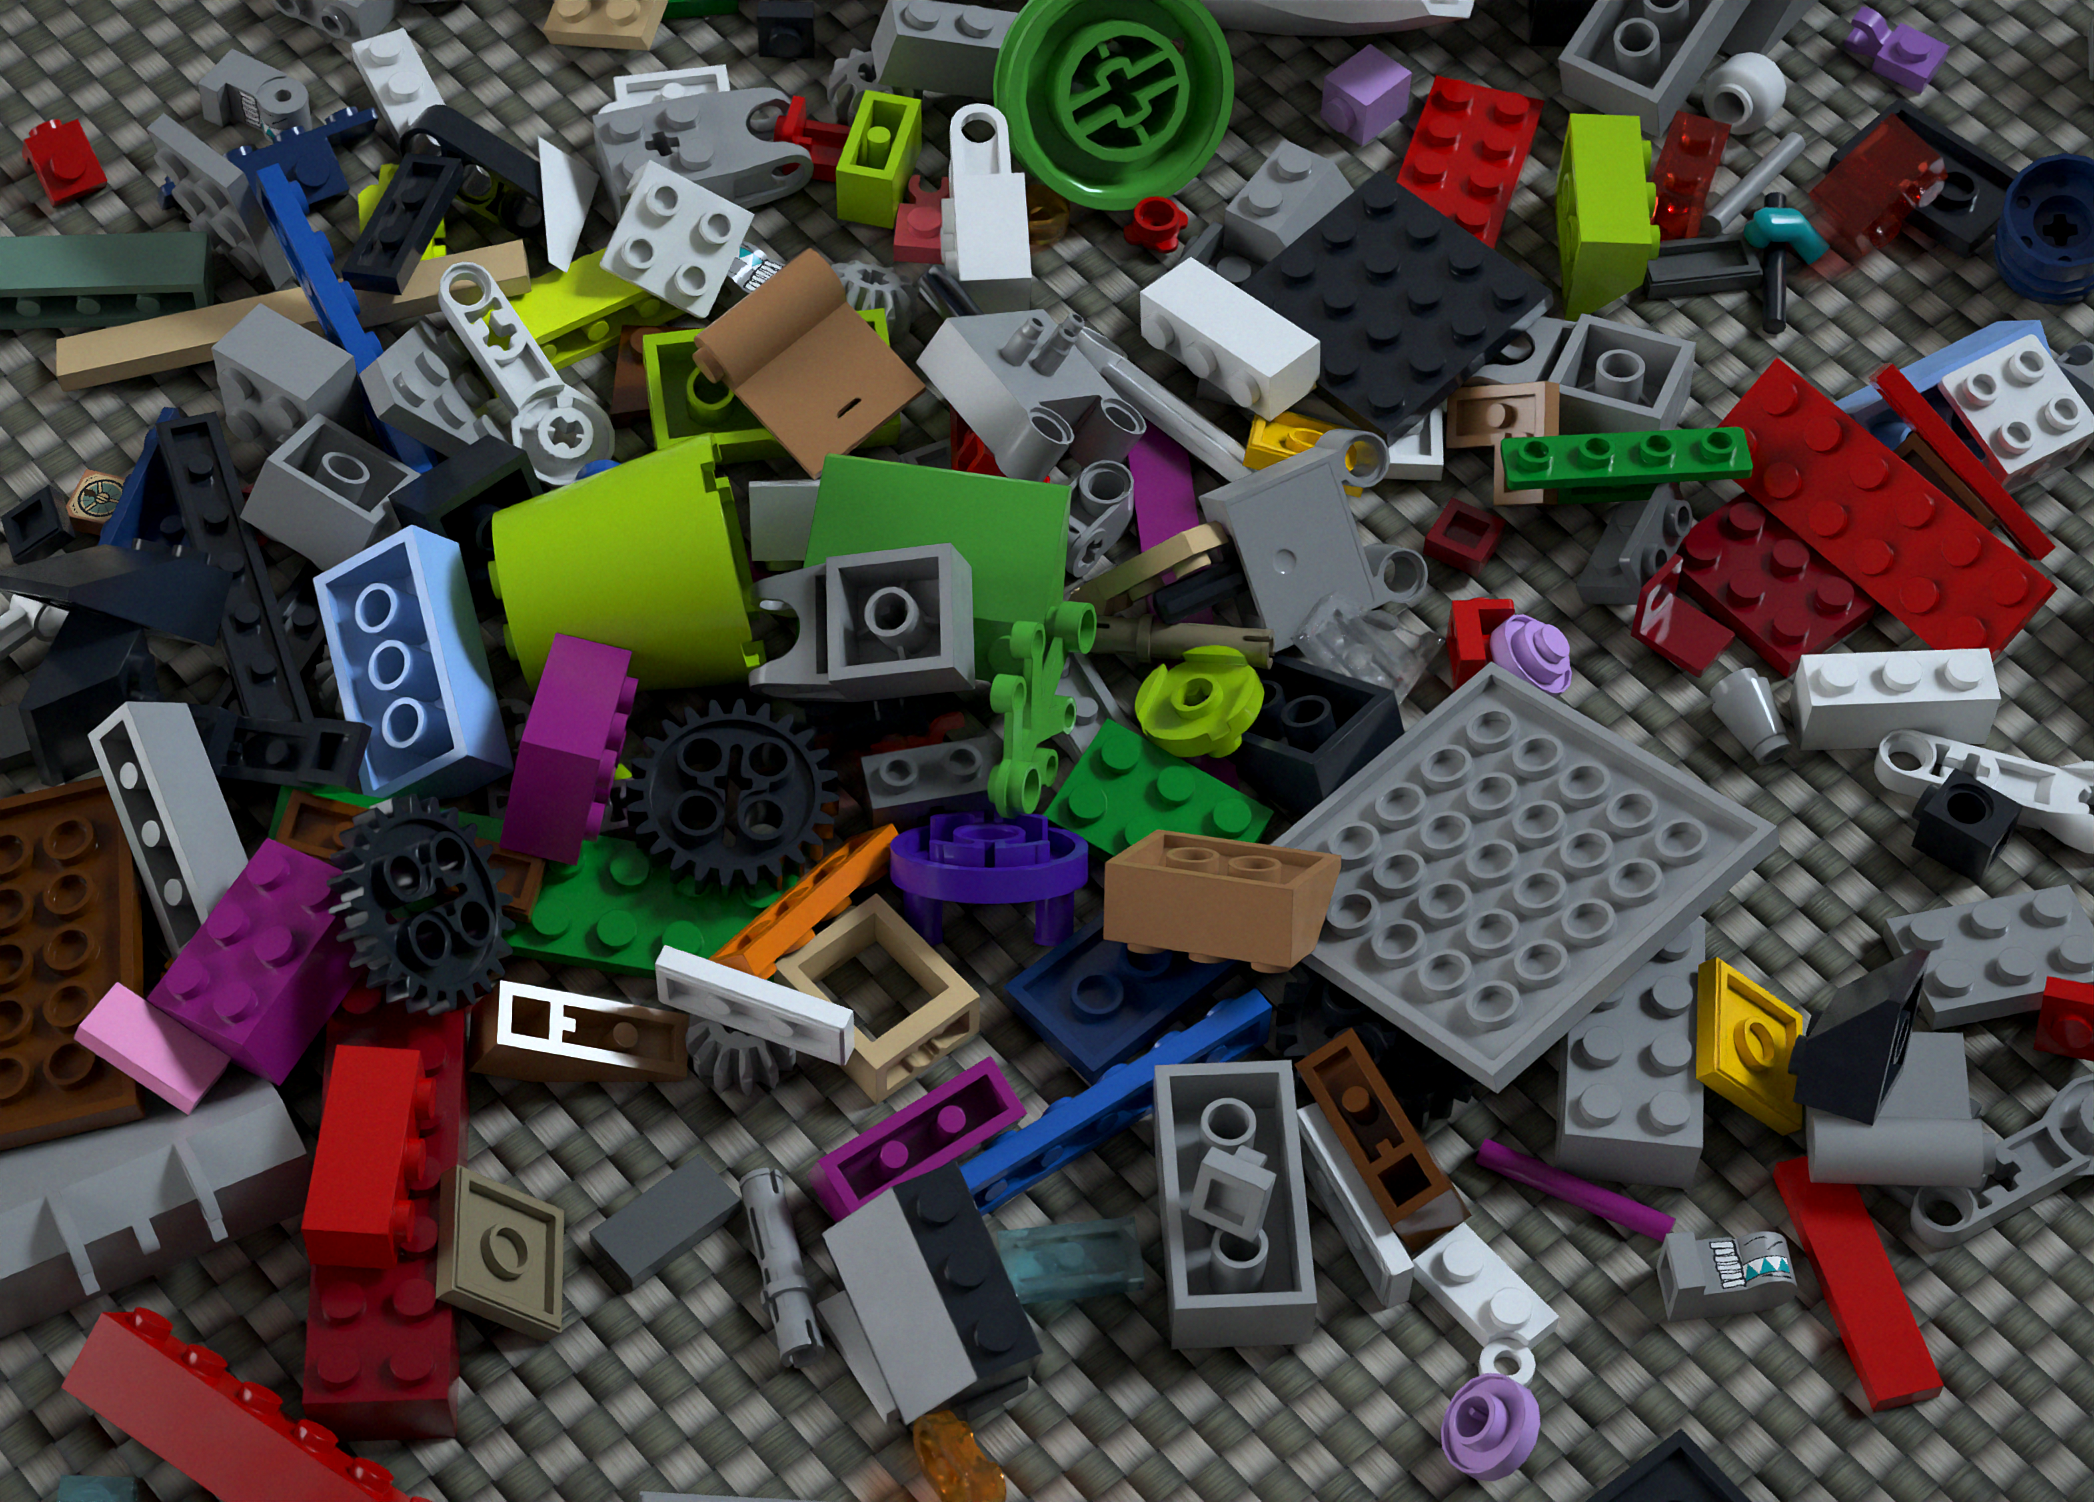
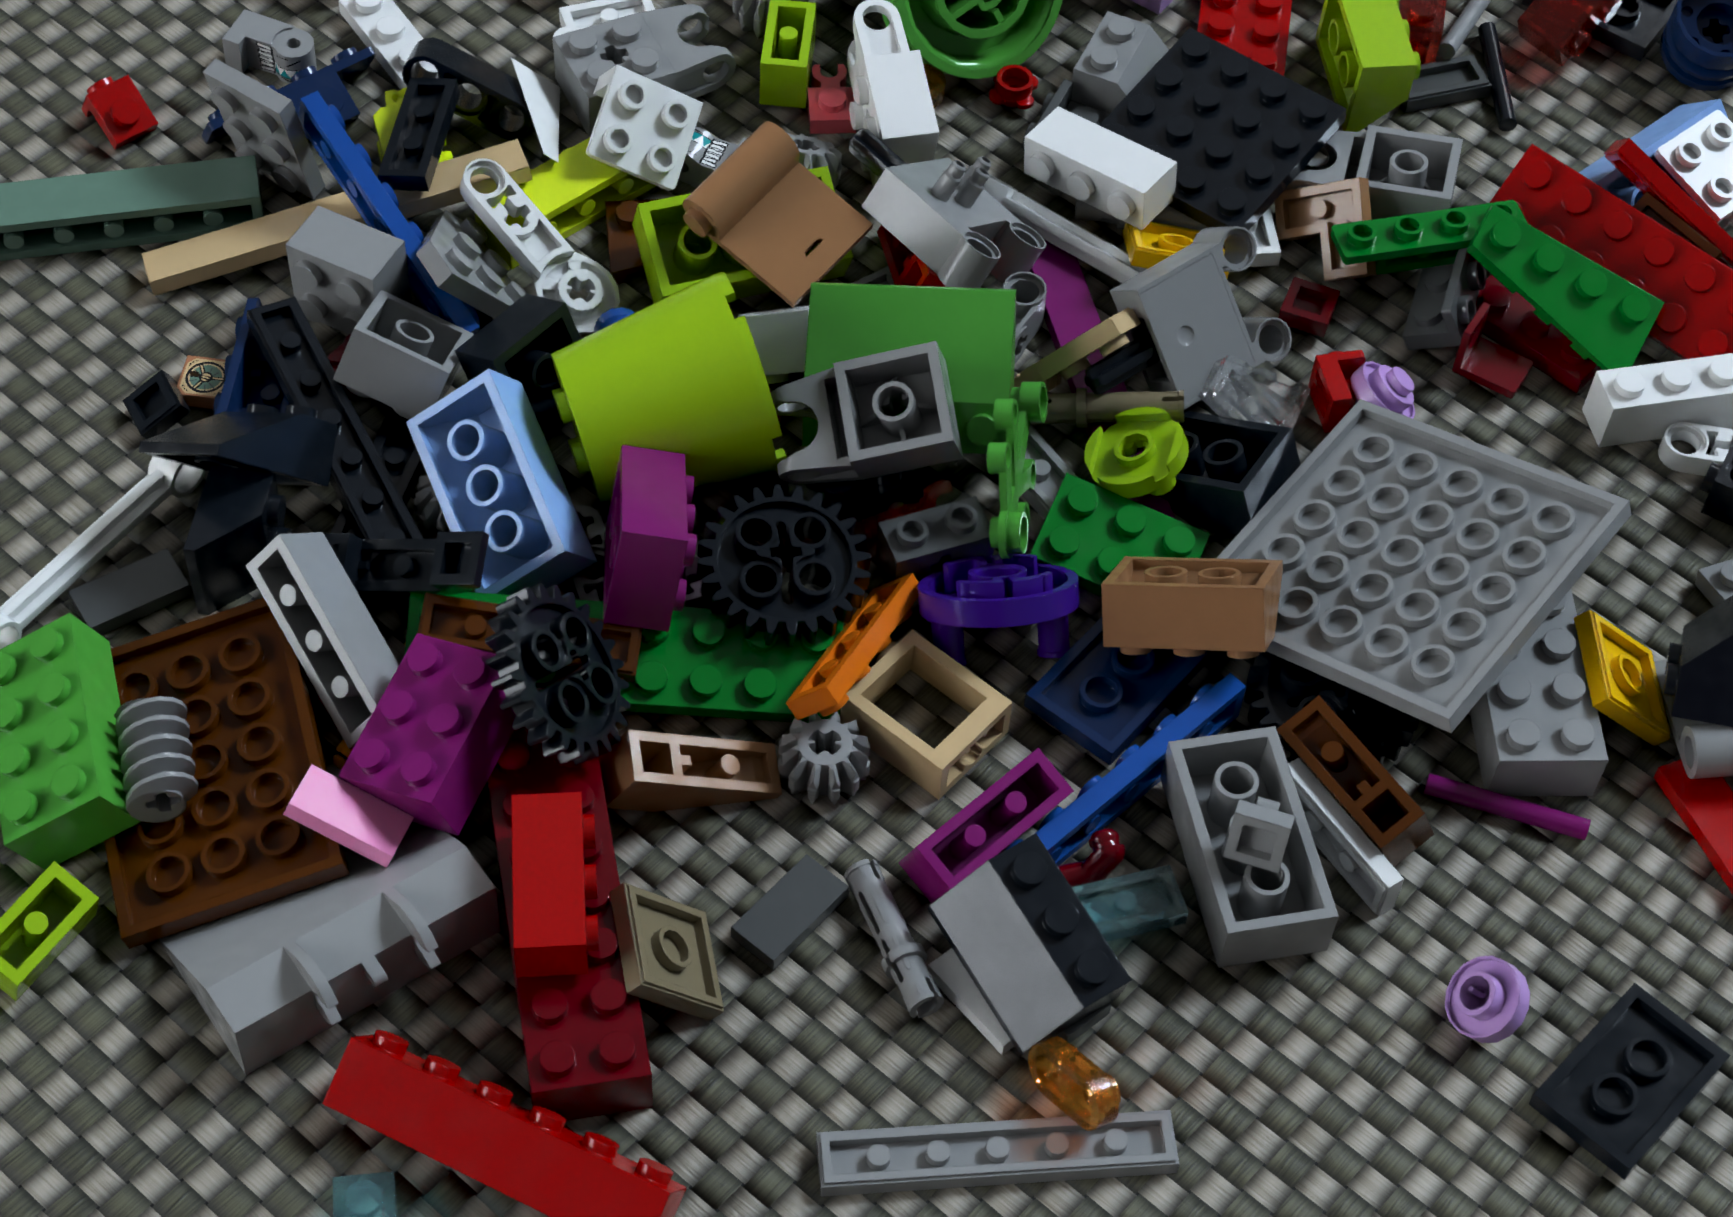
camera: 10 degrees left, 0 degrees up
white tile [655,945,855,1065] -> none
red bracket [773,96,852,182] -> none
white hinge [1413,1222,1559,1388] -> none
light grey leg [1656,1231,1798,1322] -> none
light grey cone [1710,668,1792,765] -> none
teal arm [1743,207,1830,265] -> none
none -> dark red arm [1058,828,1125,891]
none -> green wing [1466,204,1665,370]

